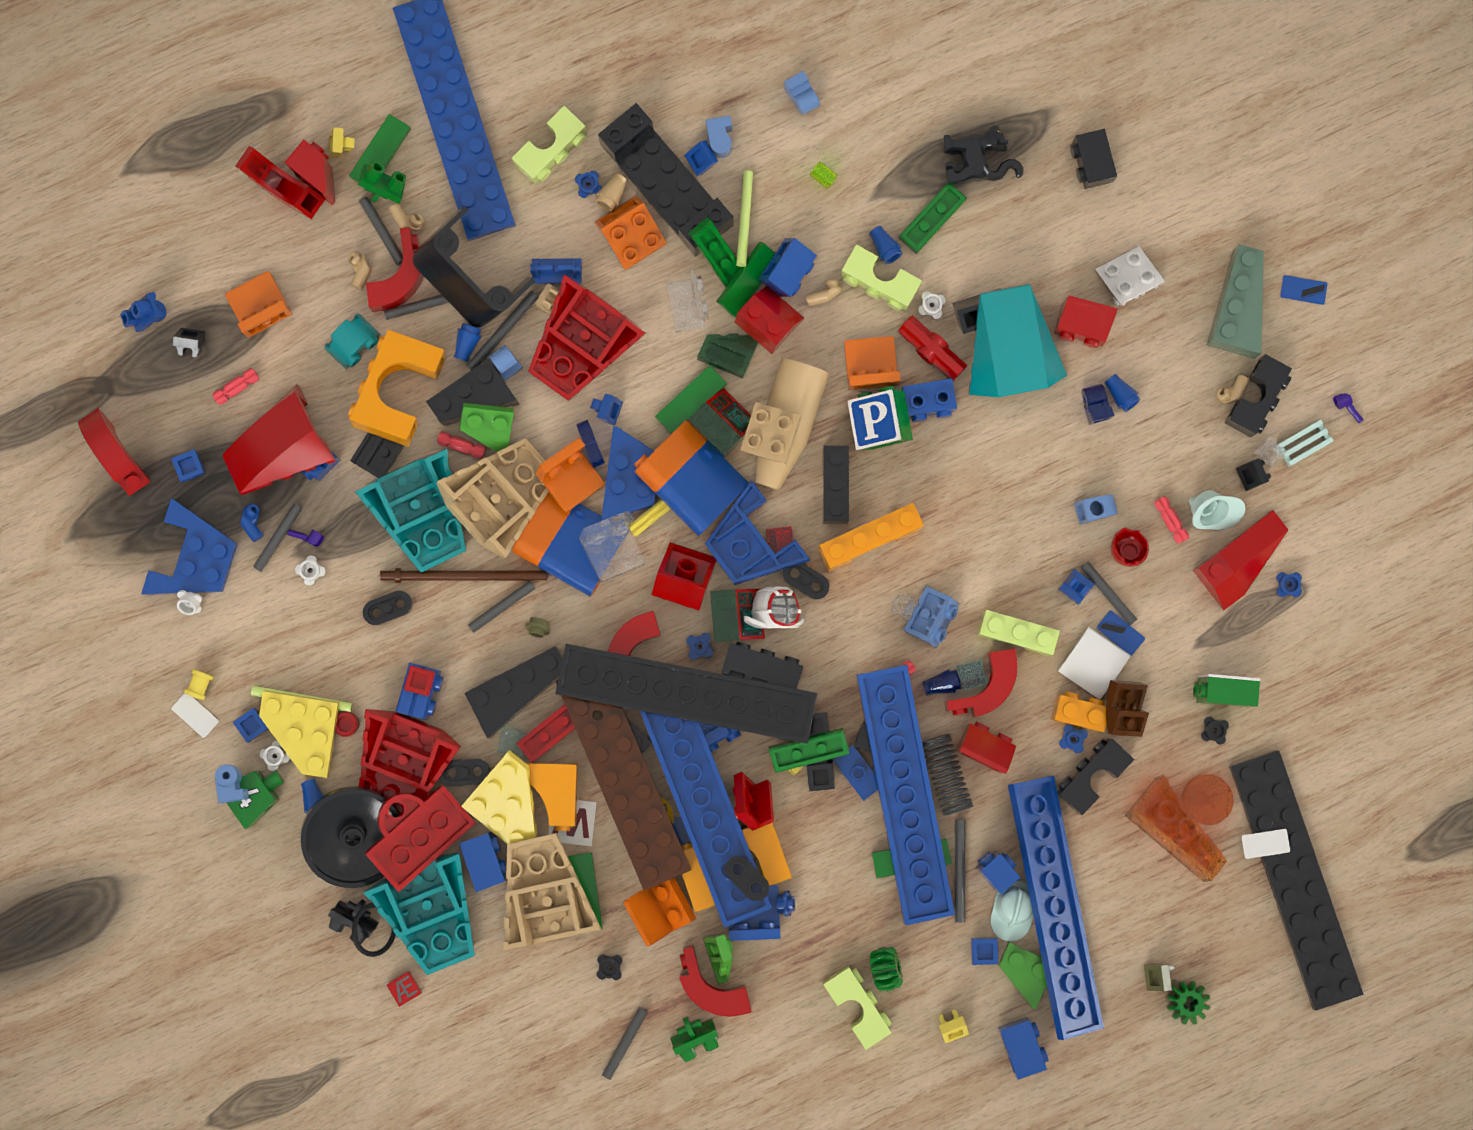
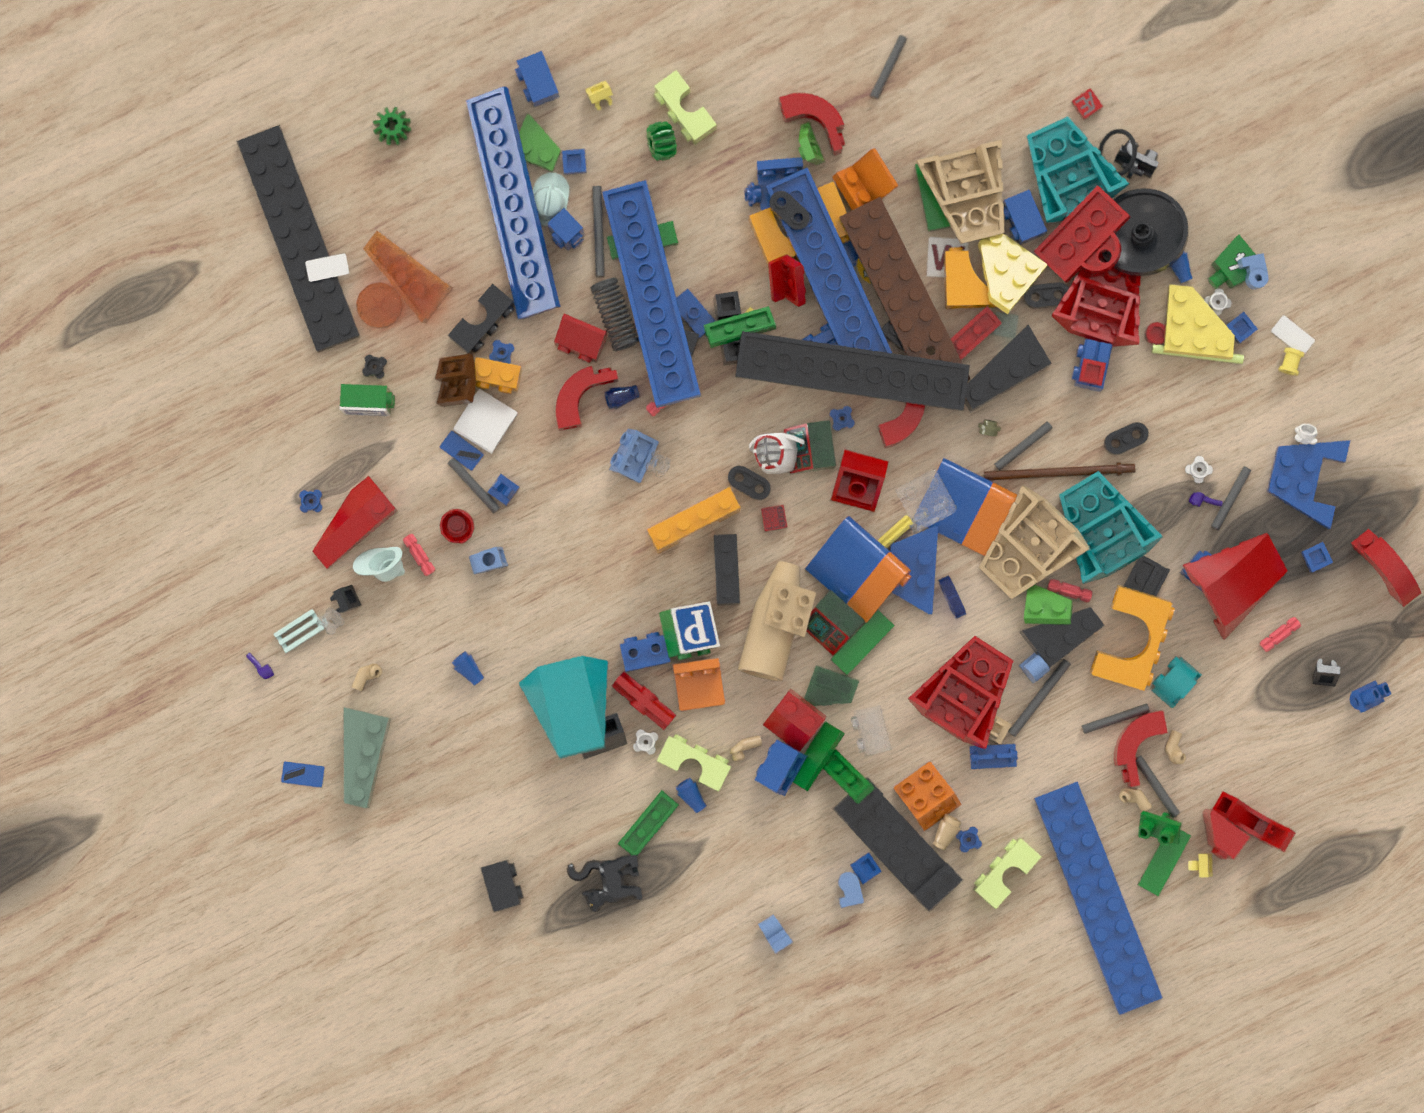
camera: 170 degrees right, 0 degrees up
orange bracket [225,271,293,338] -> none
blue arm [240,503,264,542] -> none
black windscreen [412,207,536,327] -> none
blue cone [454,323,482,362] -> none
orange bracket [535,438,605,512] -> none
blue tile [590,394,623,425] -> none
black plate [597,954,623,980] -> none
green hips [670,1016,719,1062] -> none
blue wing [705,480,811,585] -> none
black wedge [721,641,803,689] -> none
yellowish green bar [736,170,753,267] -> none
clear neon green hinge [810,161,838,189] -> none
clear light blue tile [956,660,987,690] -> none
yellowish green arch [976,610,1060,656] -> none
red slope [1054,295,1118,348] -> none
clear blue leg [1081,384,1115,425] -> none
white hinge [1095,246,1165,306] -> none
olive tile [1144,963,1176,992] -> none
black arch [1225,354,1292,437] -> none

